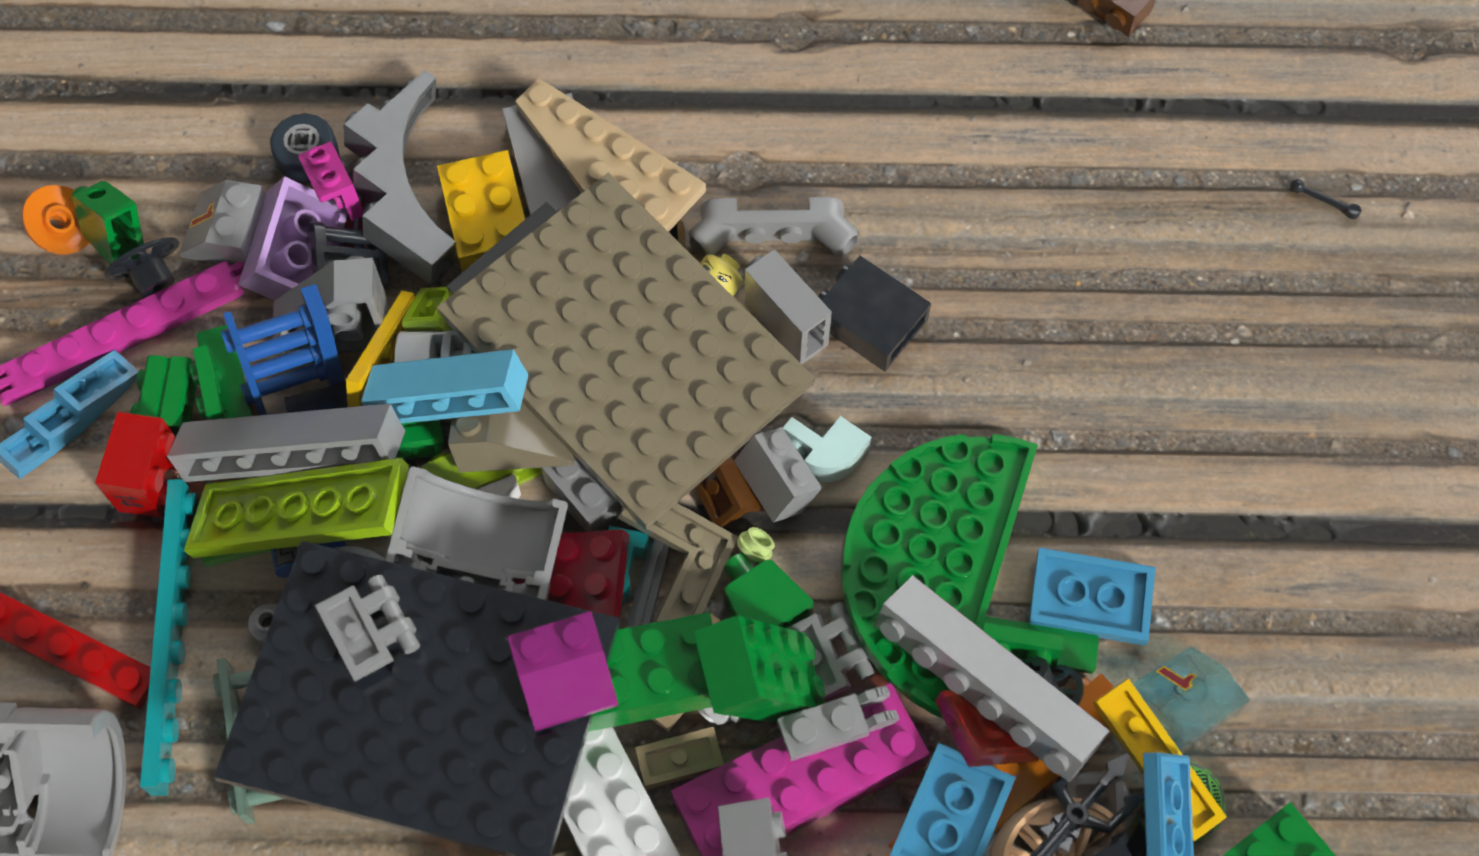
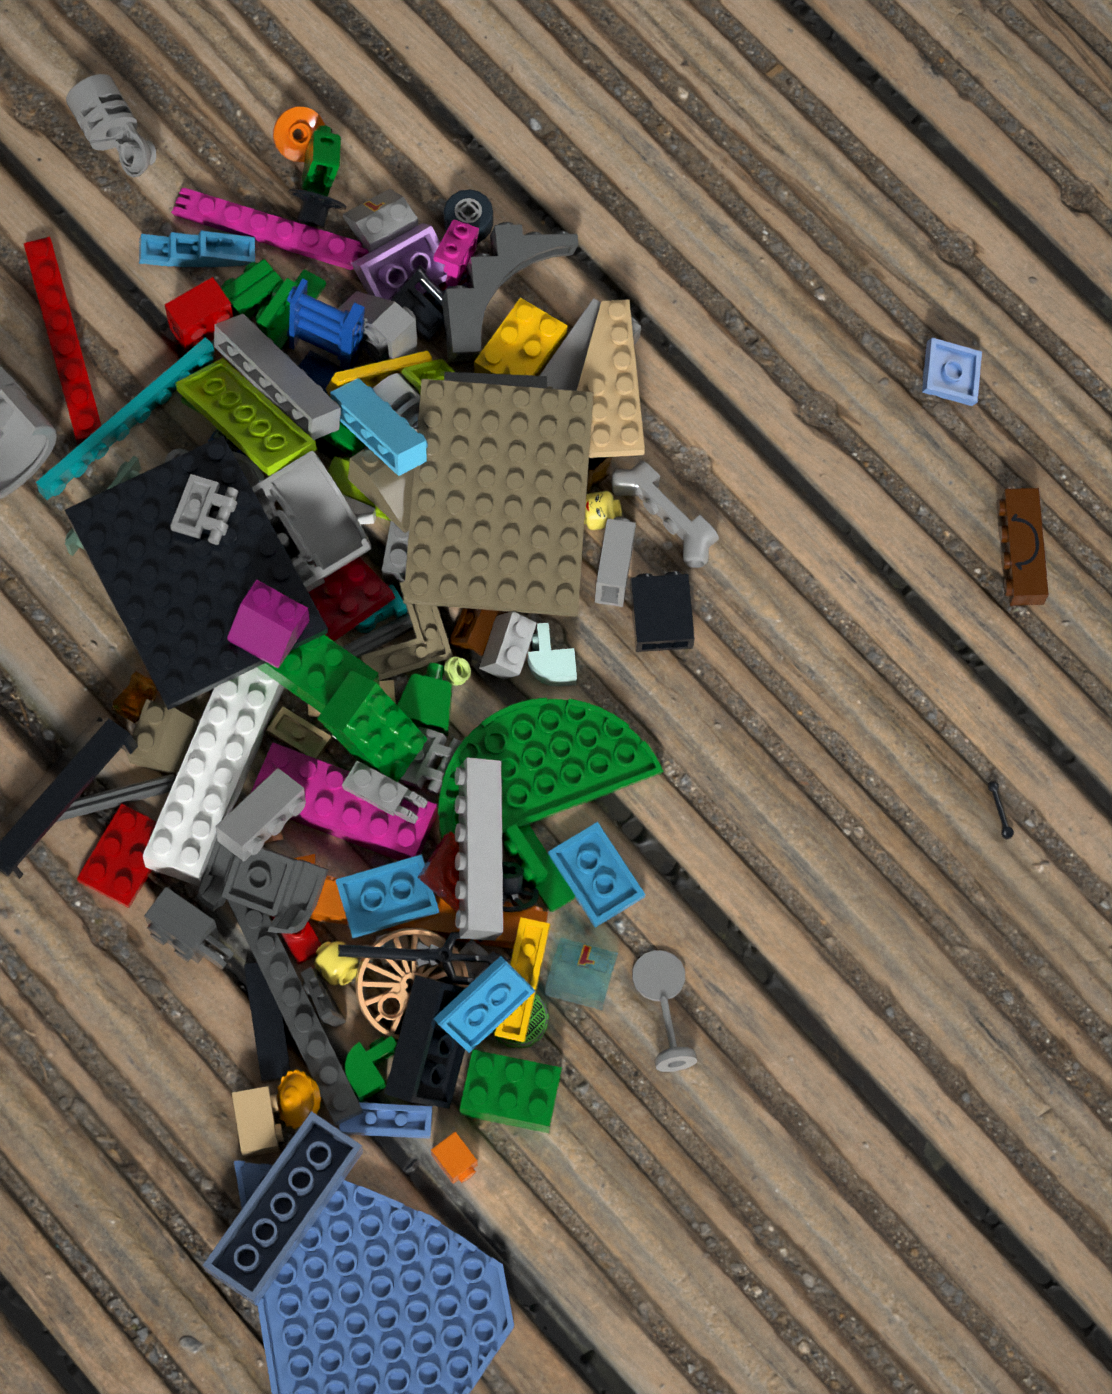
camera: 45 degrees right, 5 degrees up
none -> light grey piece [632,950,697,1072]

